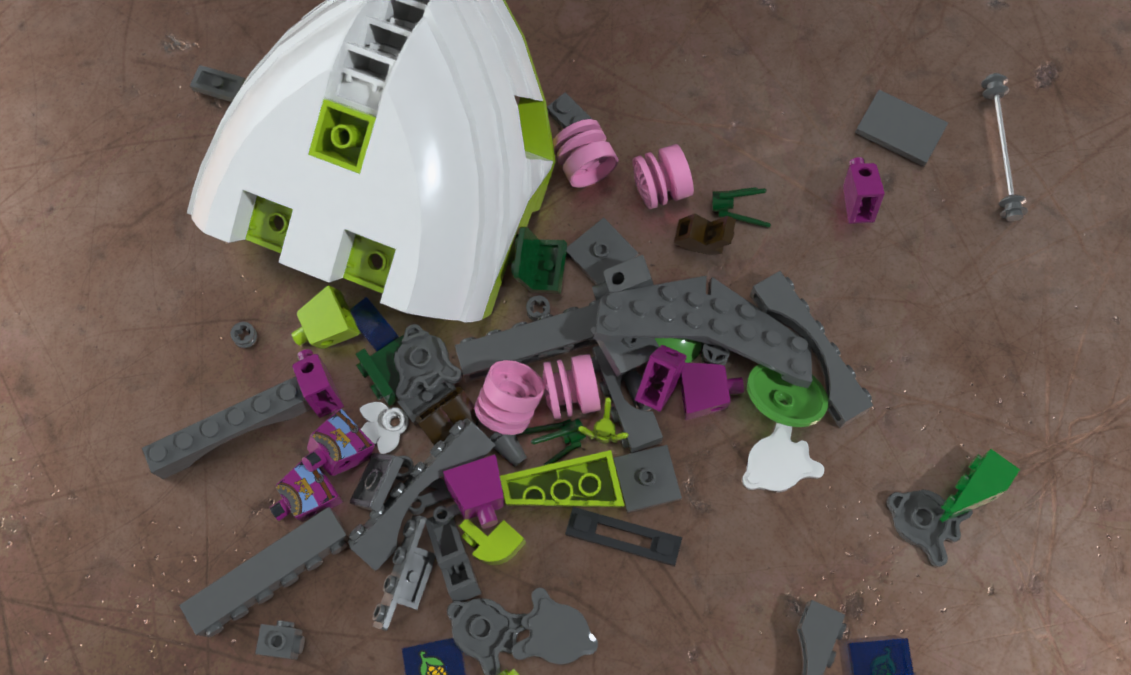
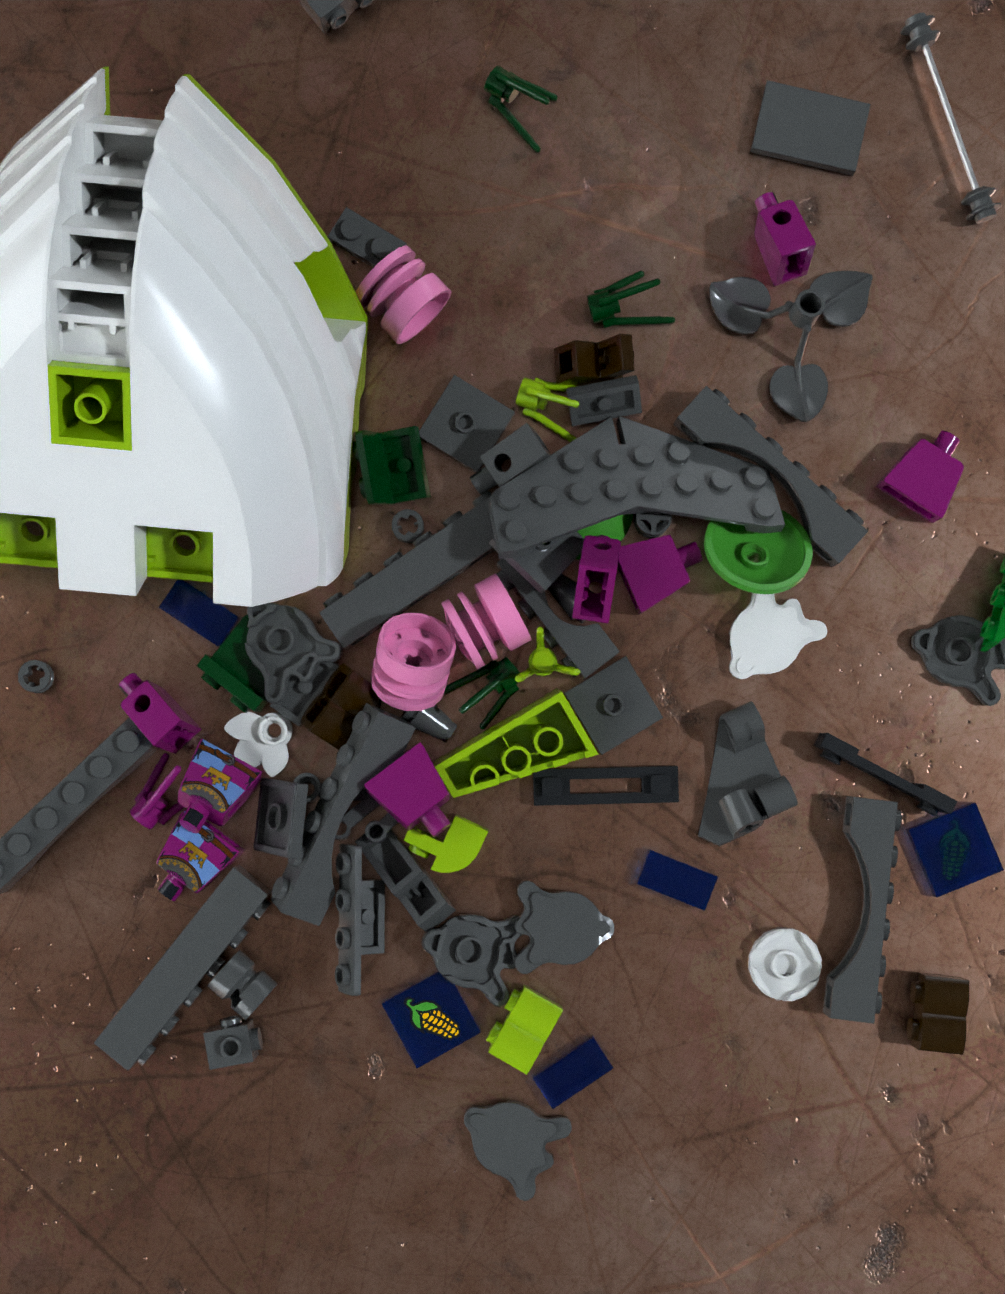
camera: 25 degrees left, 15 degrees up
lime torso [291,285,360,349] -> none
bright pink wheel [633,144,694,210] -> none
none -> magenta plant [129,753,184,829]
none -> dark grey wheel [207,950,278,1021]
none -> dark green plant [484,65,558,153]
none -> lime plant [515,377,579,442]
none -> dark grey plate [566,375,642,426]
none -> clear blue tile [636,849,718,911]
none -> dark grey panel [698,701,798,847]
none -> dark grey plant [709,271,873,422]
none -> black container [814,733,958,816]
none -> magenta torso [875,430,964,523]

